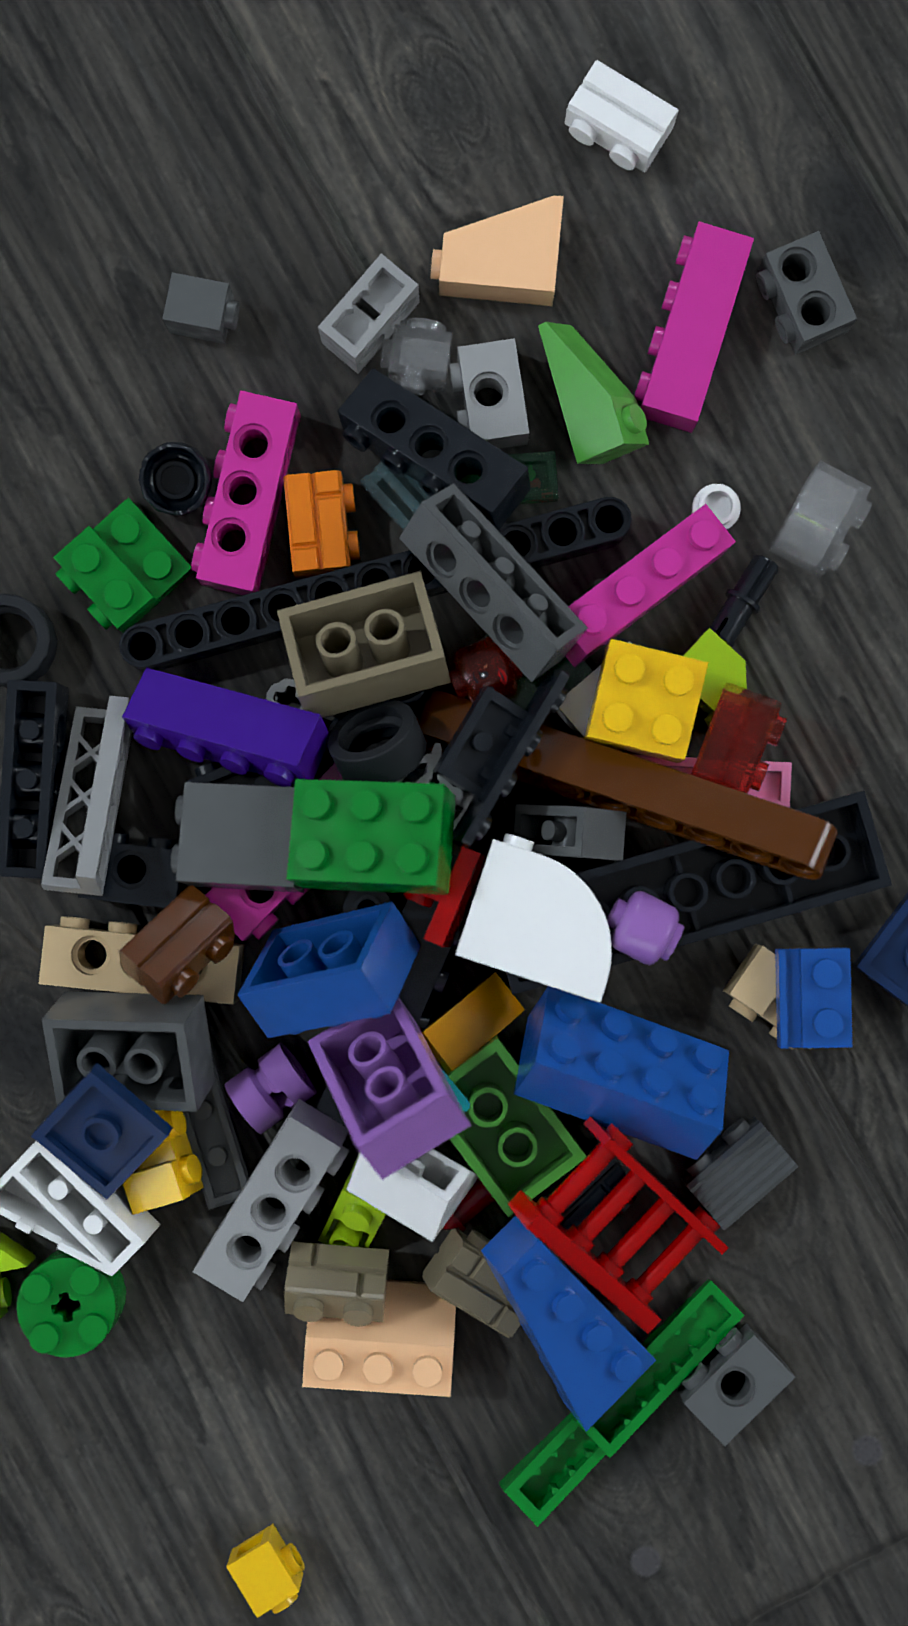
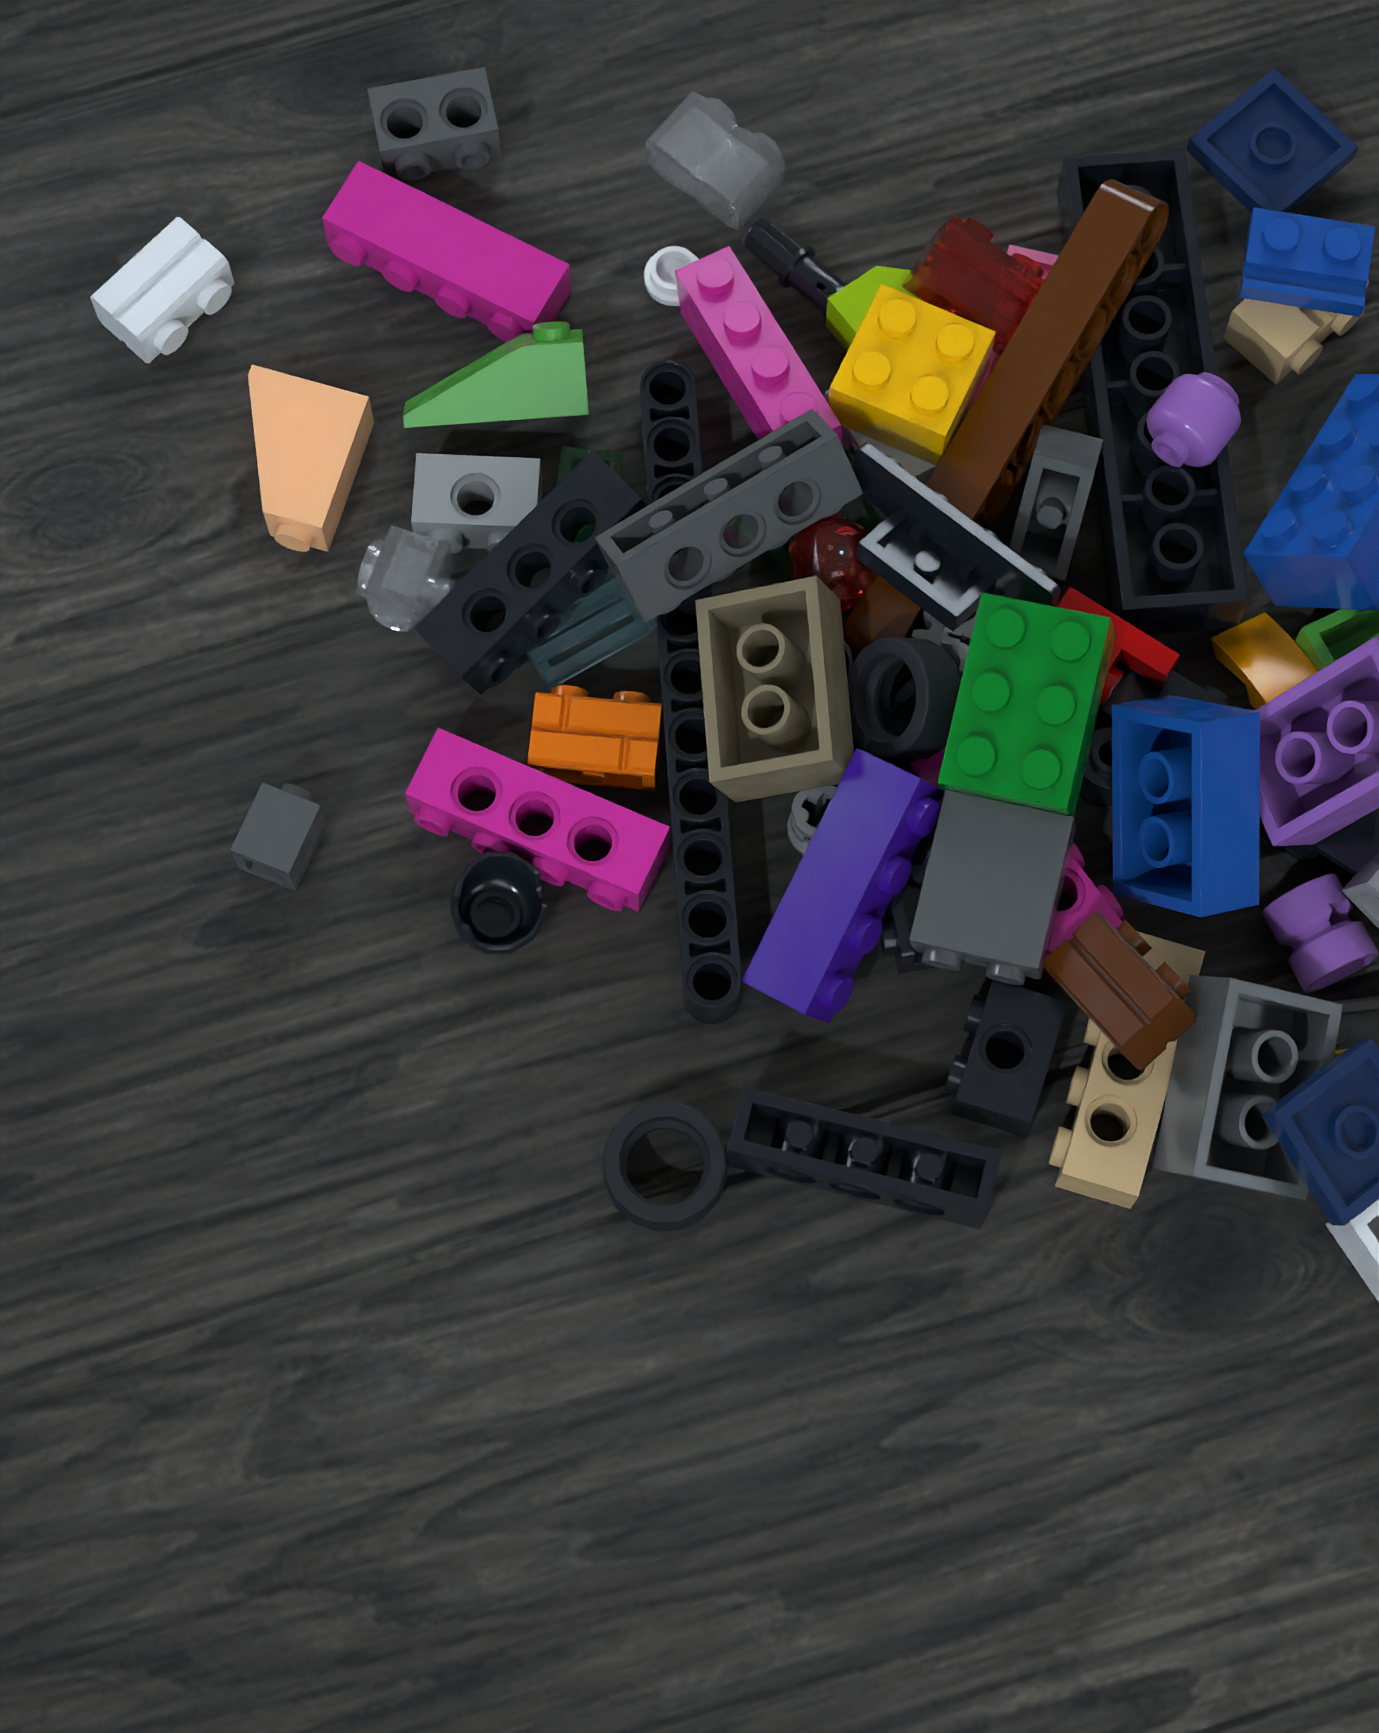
camera: 80 degrees left, 15 degrees down
light grey fence [41,696,132,896] -> none
green plate [53,497,194,633] -> none
light grey brick [318,253,420,374] -> none
white brick [455,833,612,1002] -> none

